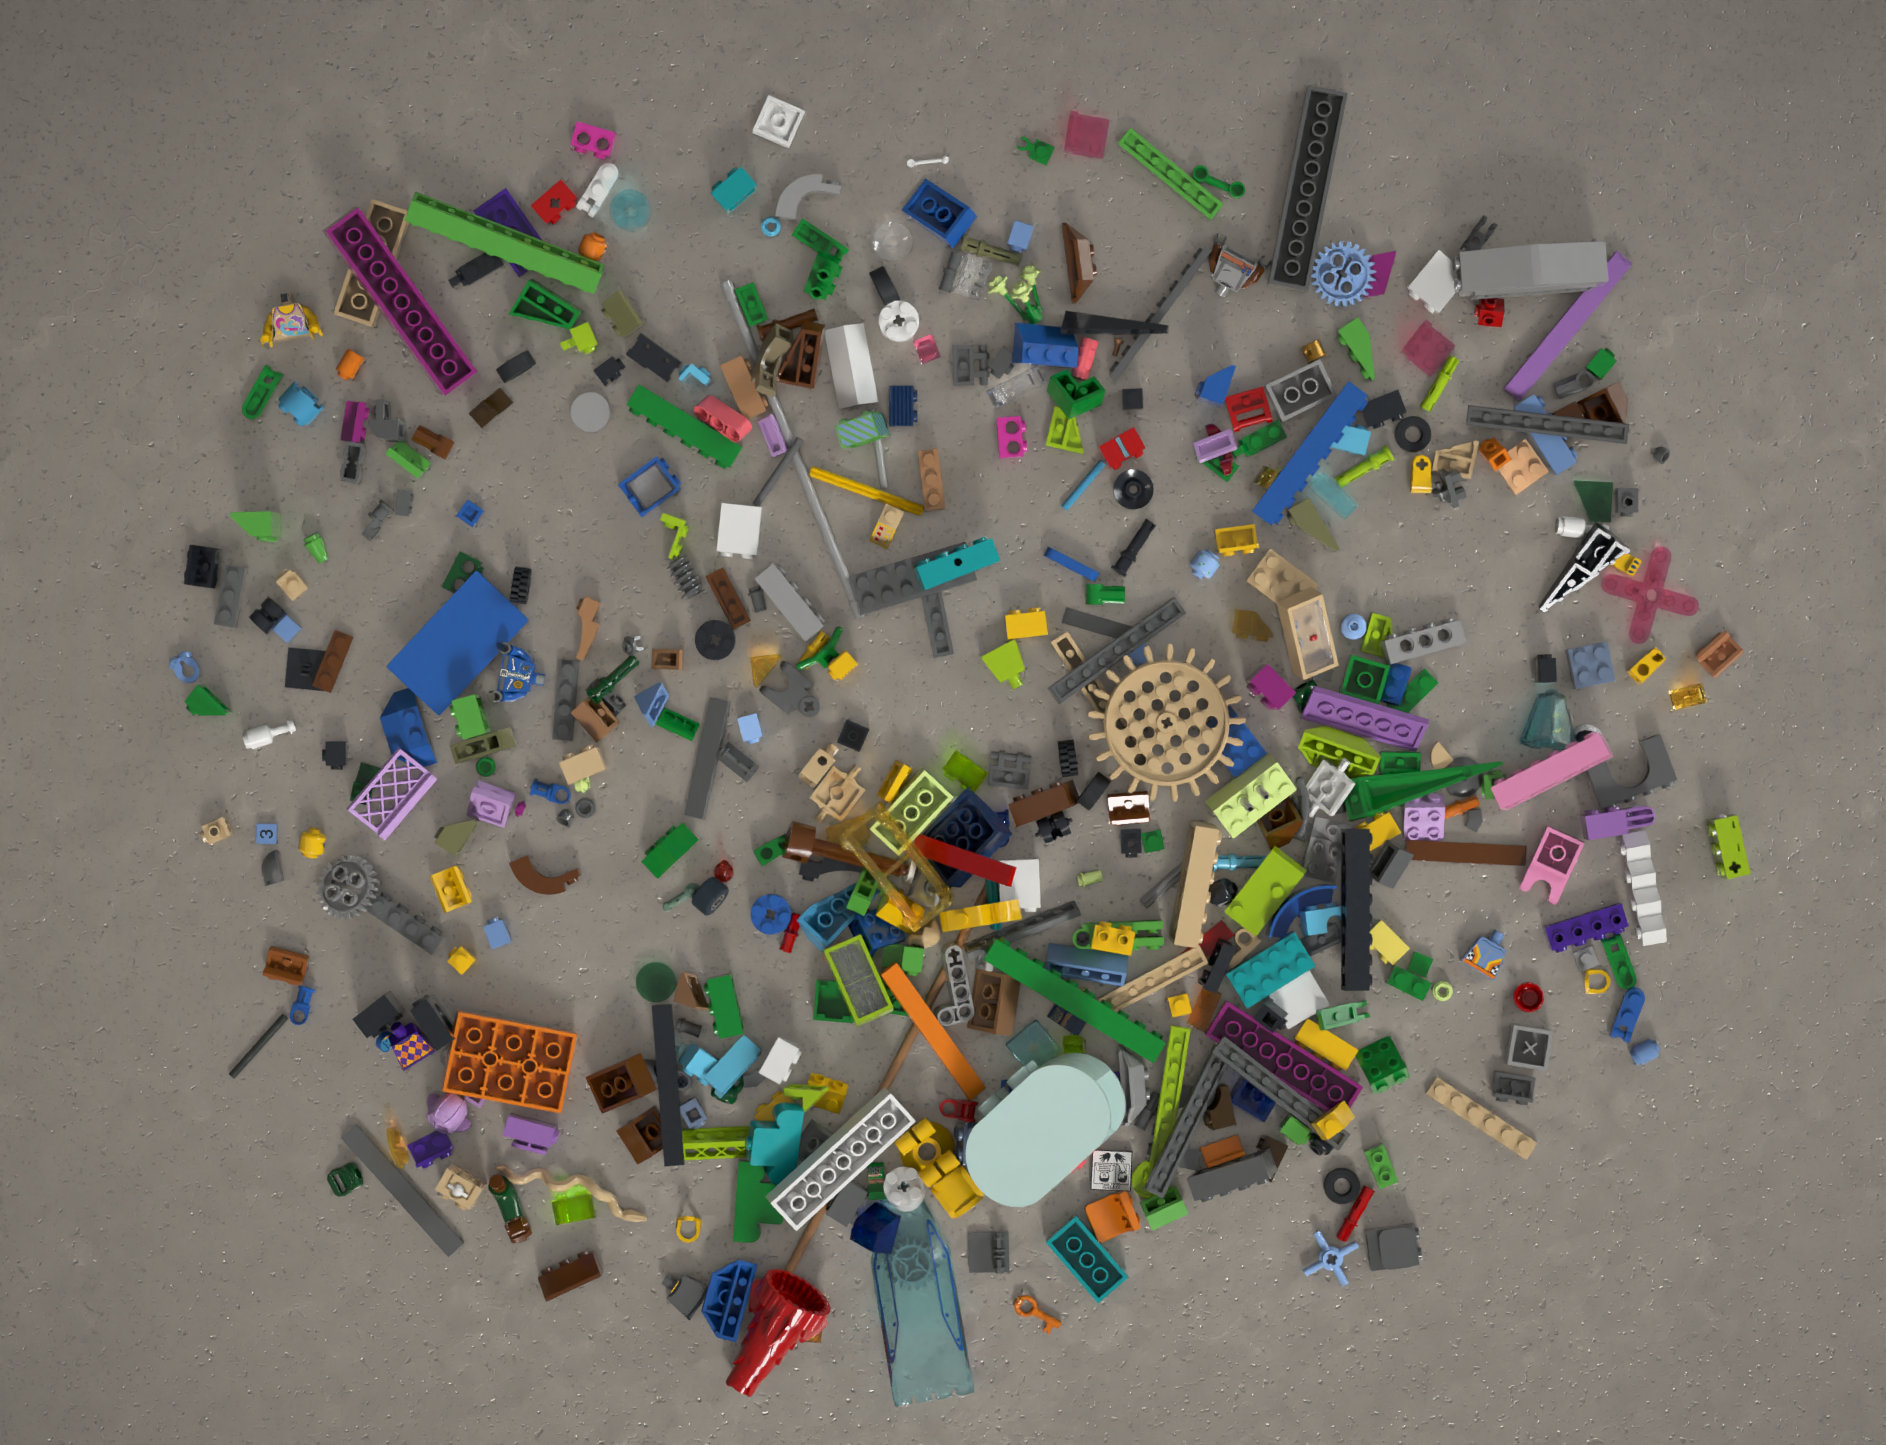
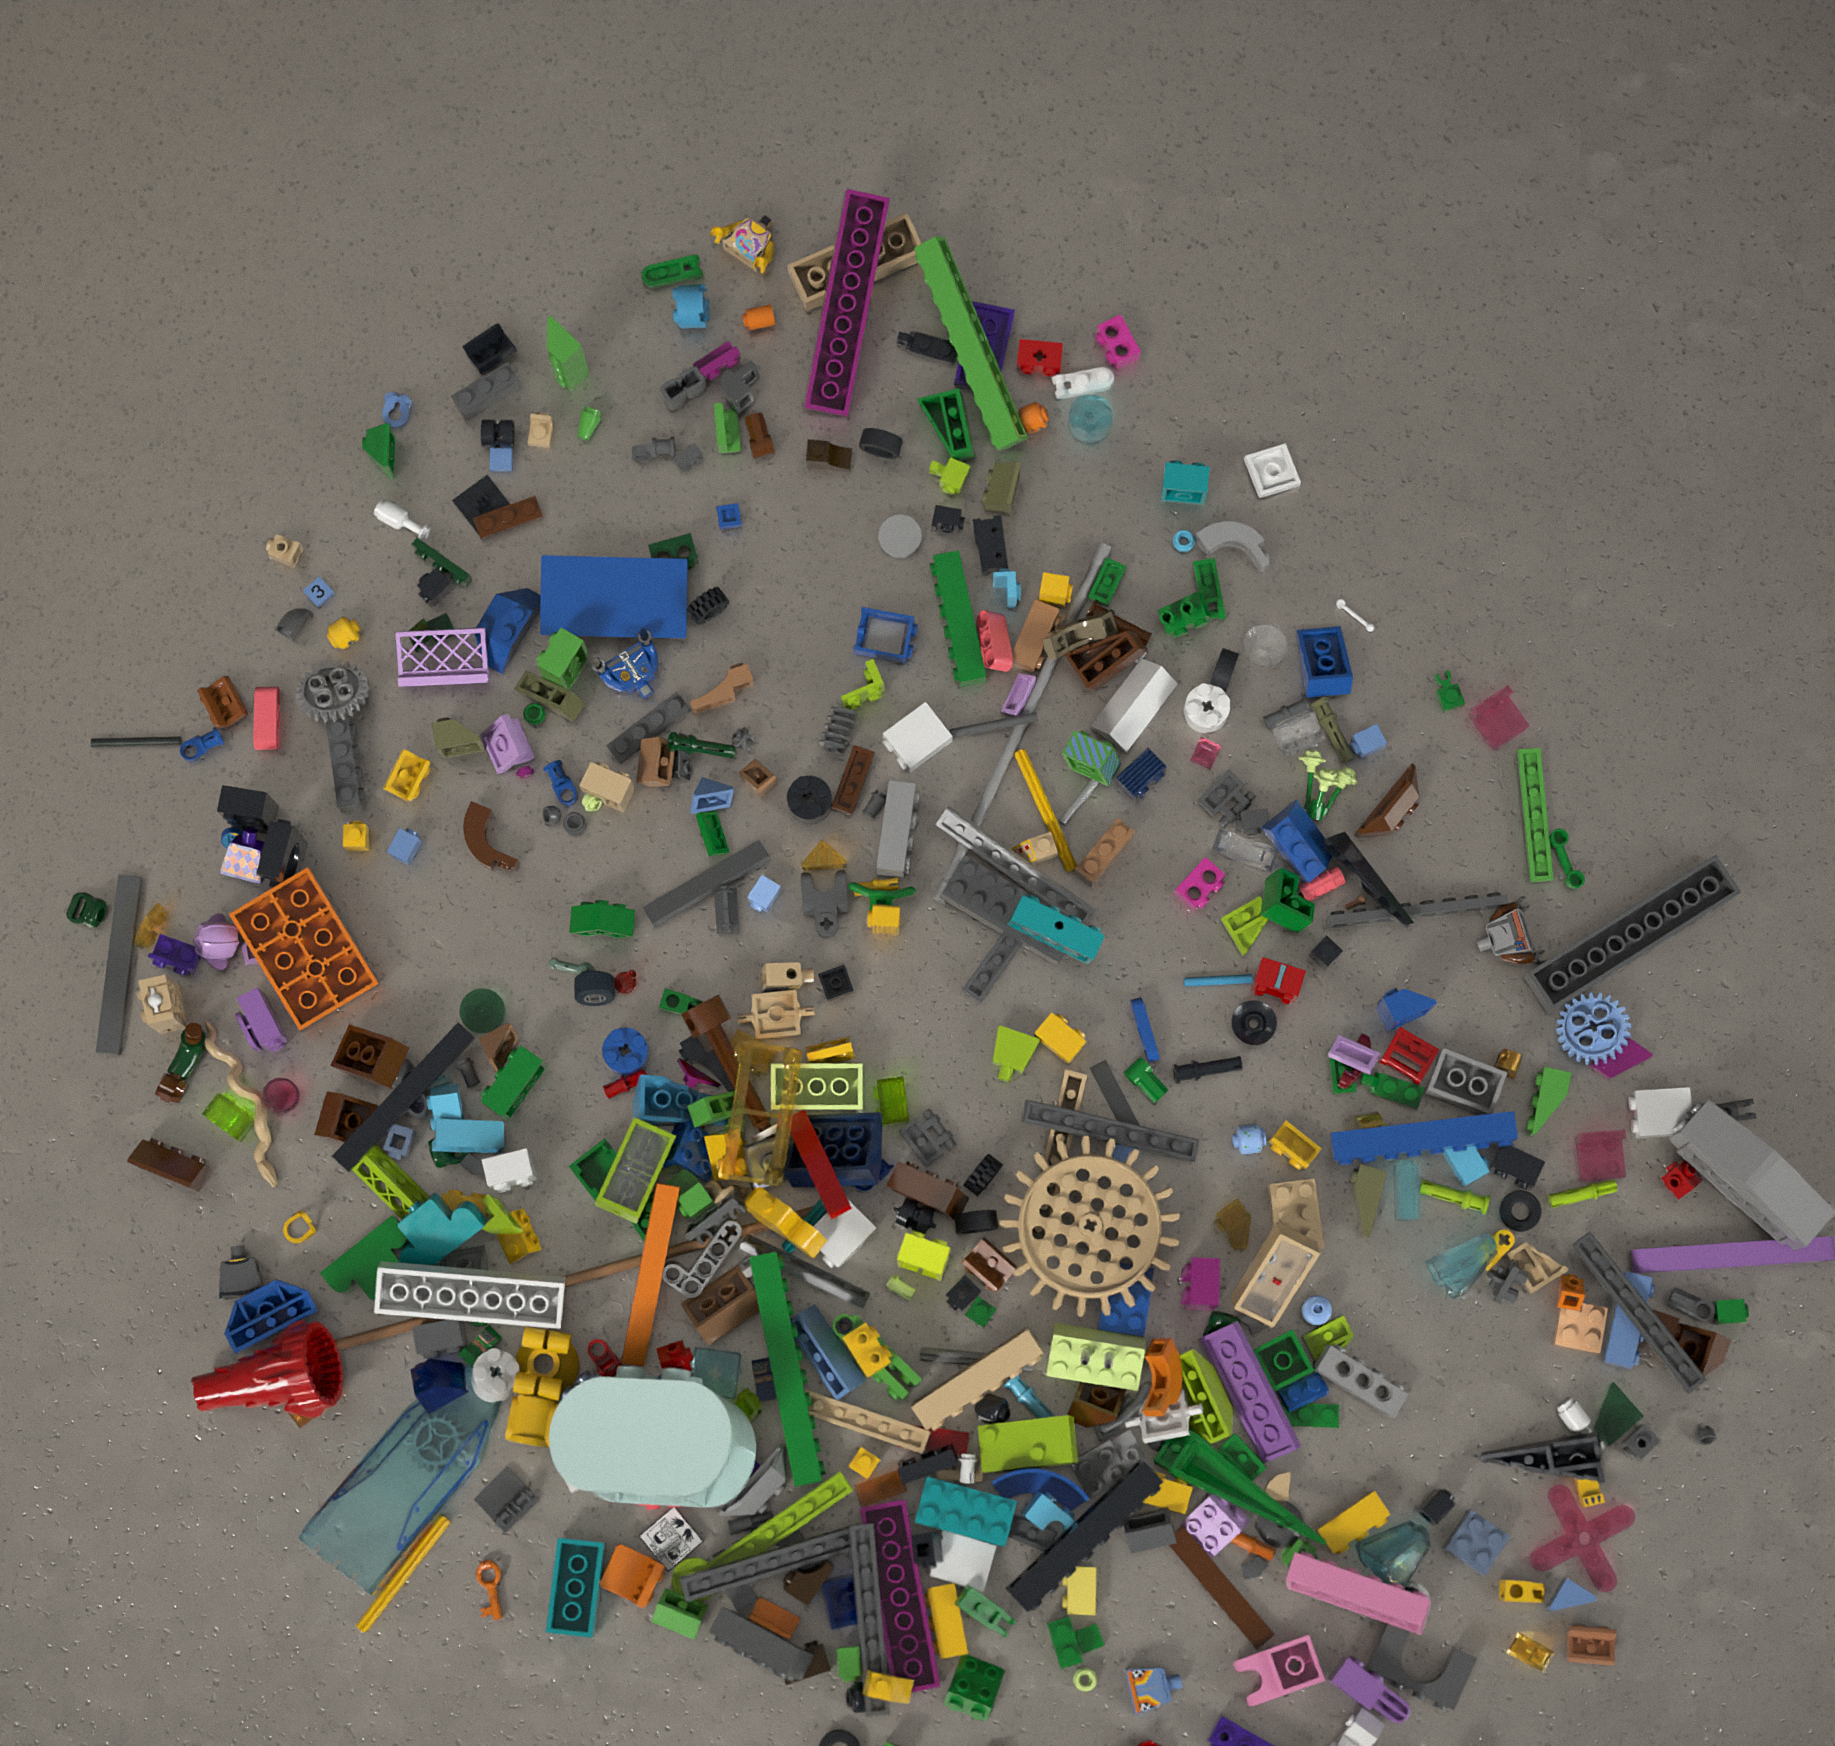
camera: 50 degrees right, 10 degrees down
none -> coral beam [253,686,280,750]
none -> clear pink piece [262,1078,300,1114]
none -> yellow axle [356,1515,450,1633]
none -> dark green plate [412,538,473,587]
none -> red brick [656,1340,694,1371]
none -> magenta piece [677,1058,721,1088]
none -> dark grey plate [684,1187,747,1245]
none -> neon yellow piece [897,1231,950,1281]
none -> light grey tile [935,805,1096,925]
none -> white pin [959,1453,977,1483]
none -> yellow brick [1039,572,1073,609]
none -> orange arch [1141,1338,1182,1417]
none -> yellow brick [1315,1491,1391,1555]
none -> clear light blue slope [1425,1232,1498,1299]
none -> medium blue slope [1547,1578,1597,1611]

